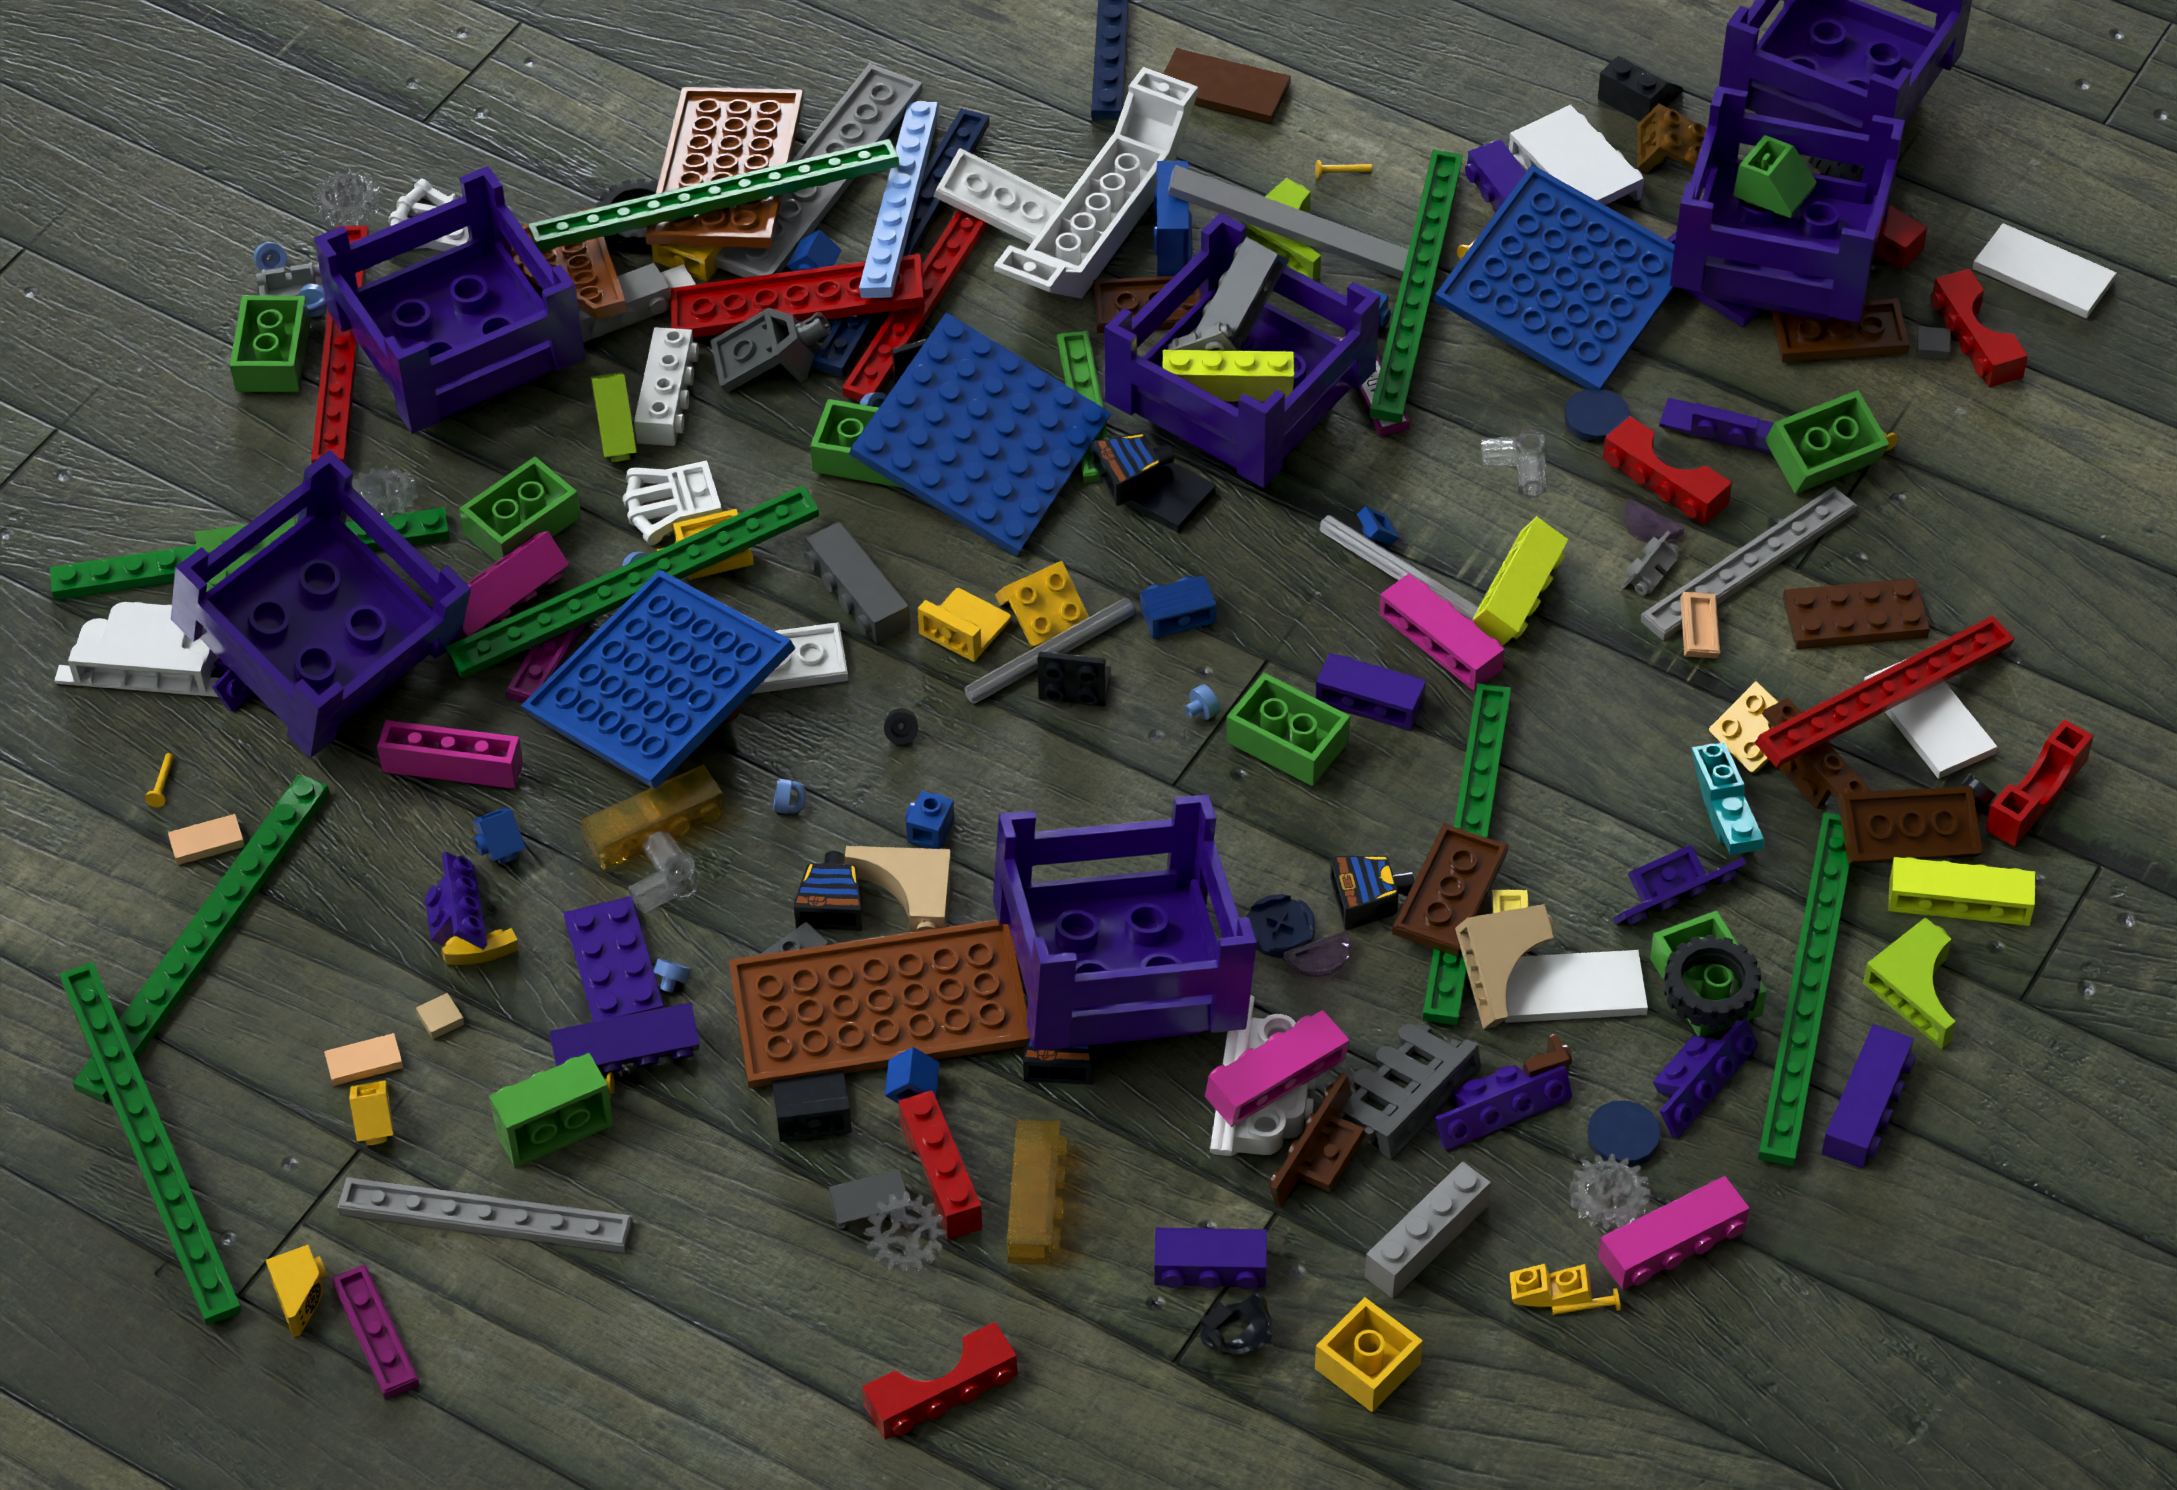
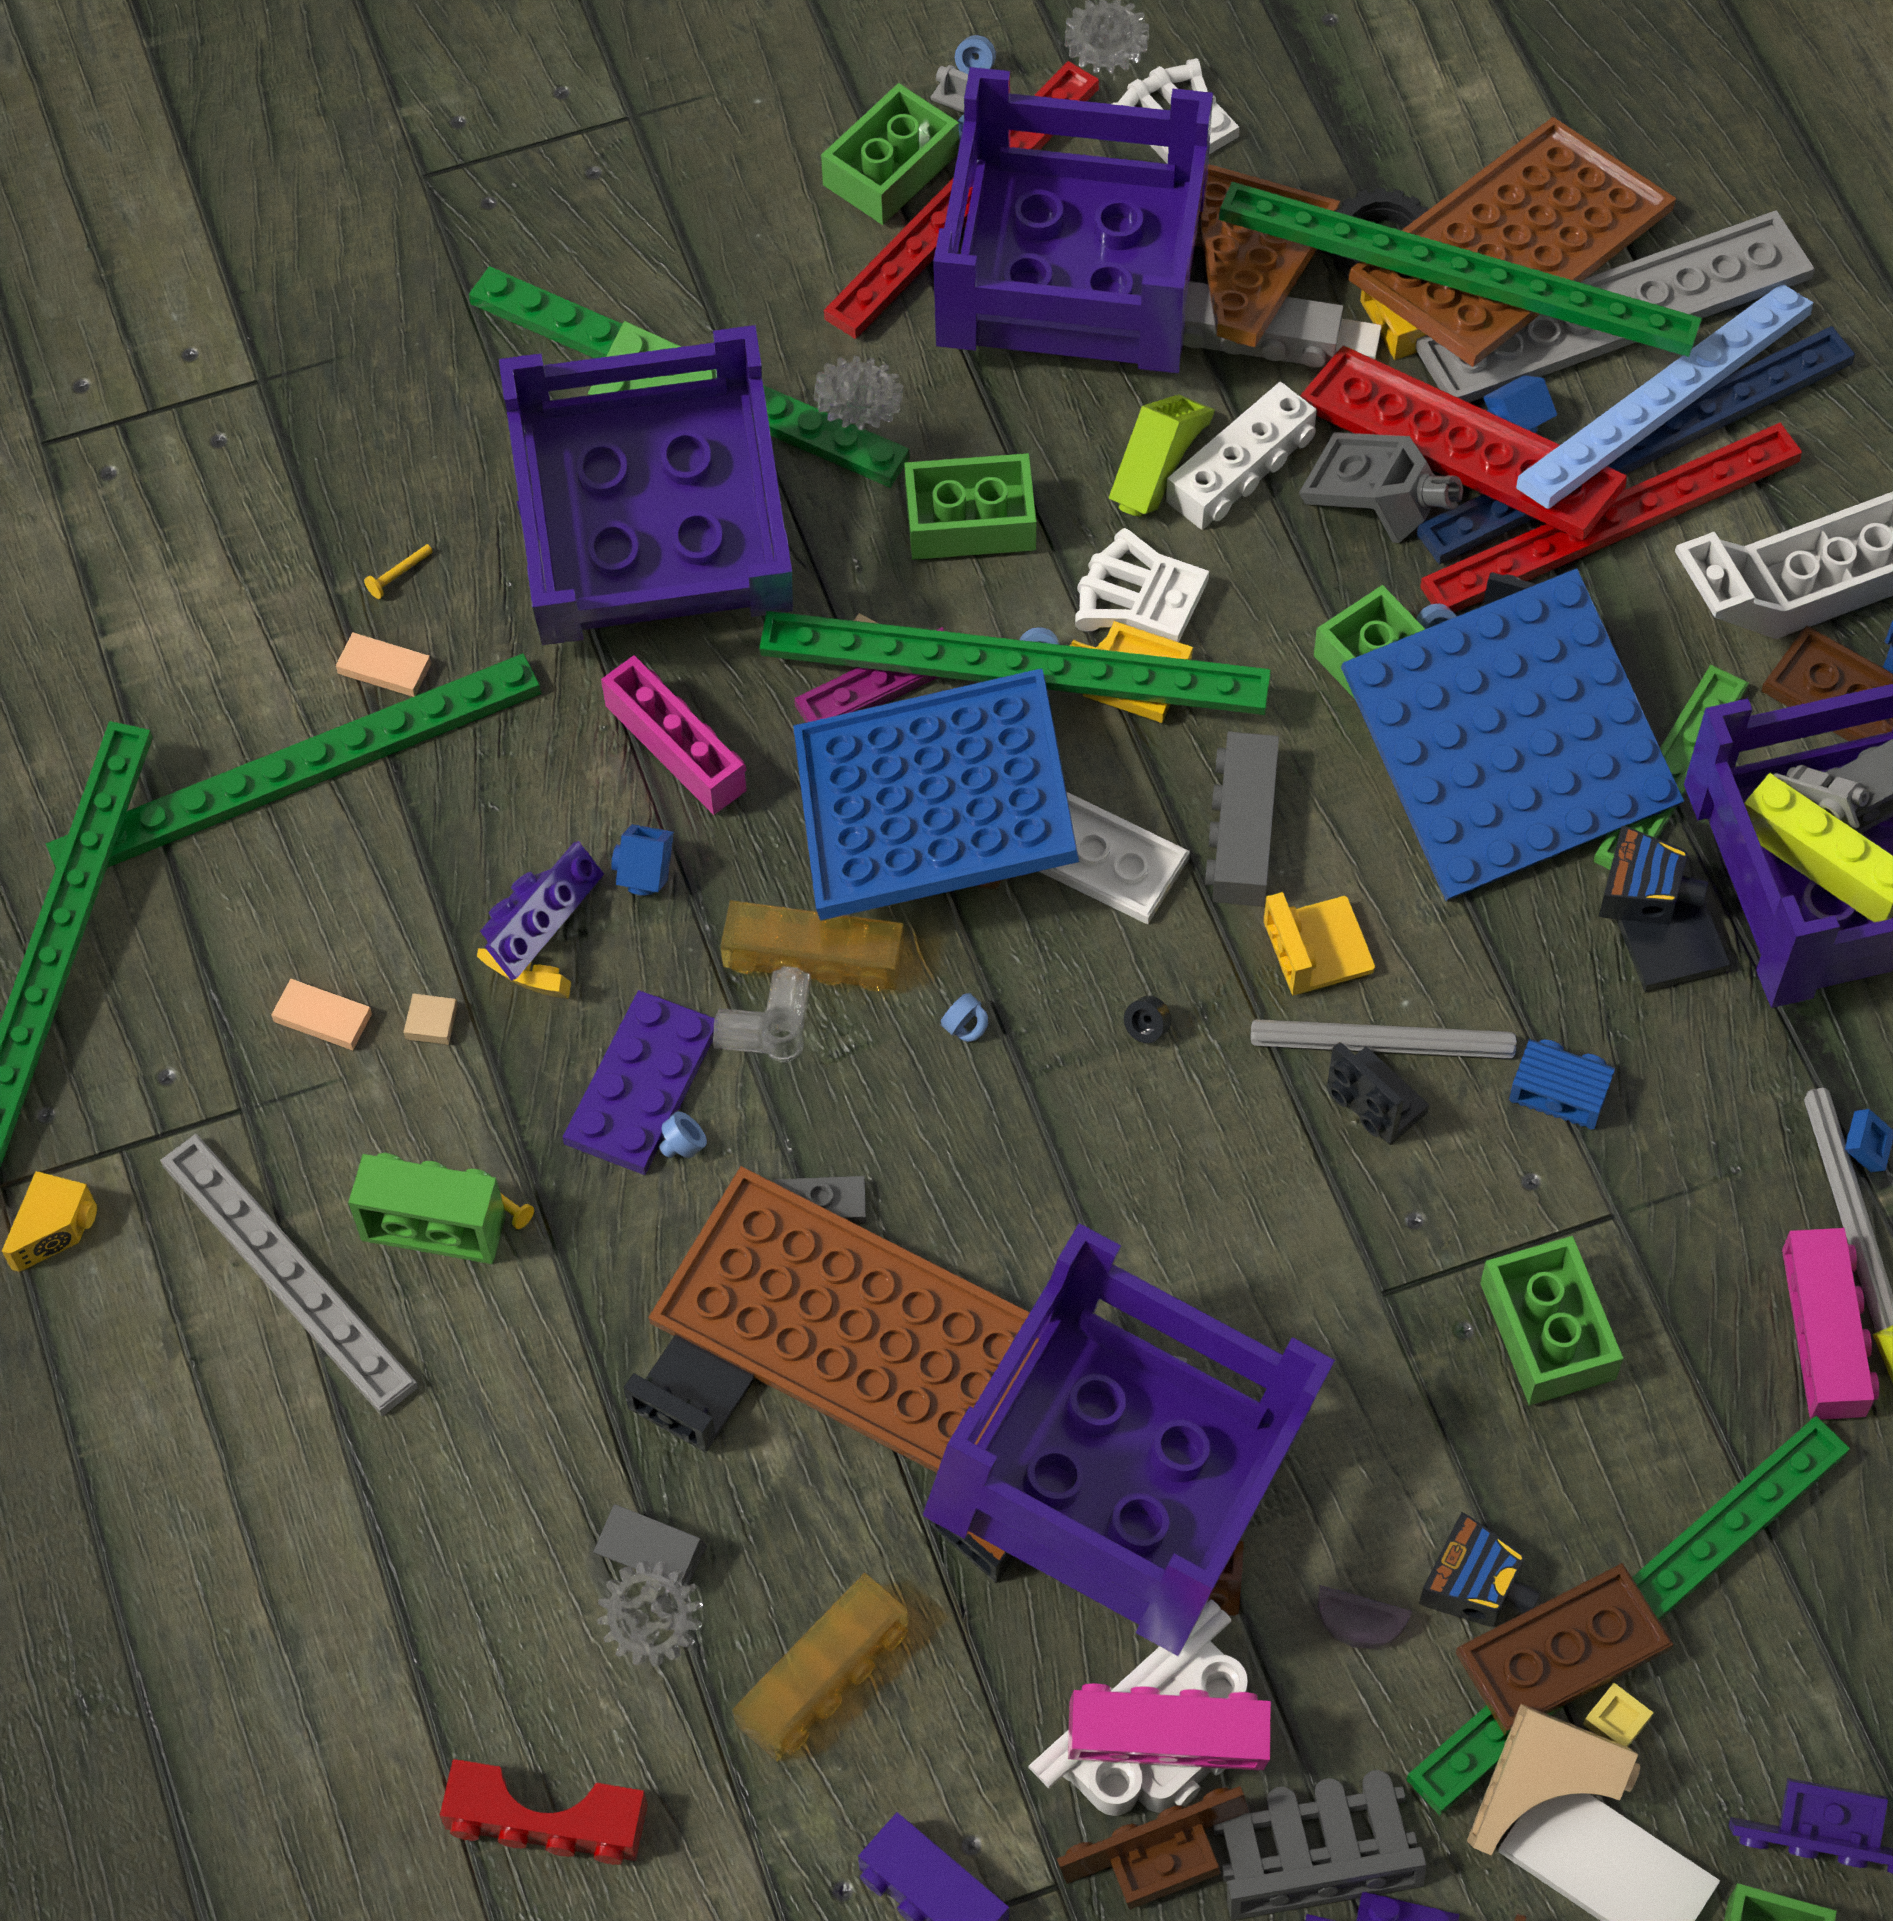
camera: 40 degrees right, 10 degrees up
white brick [54,602,220,697] -> none
magenta tile [331,1264,420,1400] -> none
yellow slope [349,1080,394,1145] -> none
dark pink brick [460,531,569,639] -> none
dark purple brick [549,1002,700,1074] -> none
black torso [794,851,862,931] -> none
tan arch [845,846,952,932] -> none
blue brick [884,1047,939,1103] -> none
red arch [898,1090,982,1240] -> none
blue brick [905,790,955,849] -> none
white tile [933,148,1064,244] -> none
yellow bracket [995,561,1089,647] -> none
medium blue tile [1184,684,1220,720] -> none
dark blue tile [1246,894,1316,958] -> none
dark purple brick [1315,653,1426,731] -> none

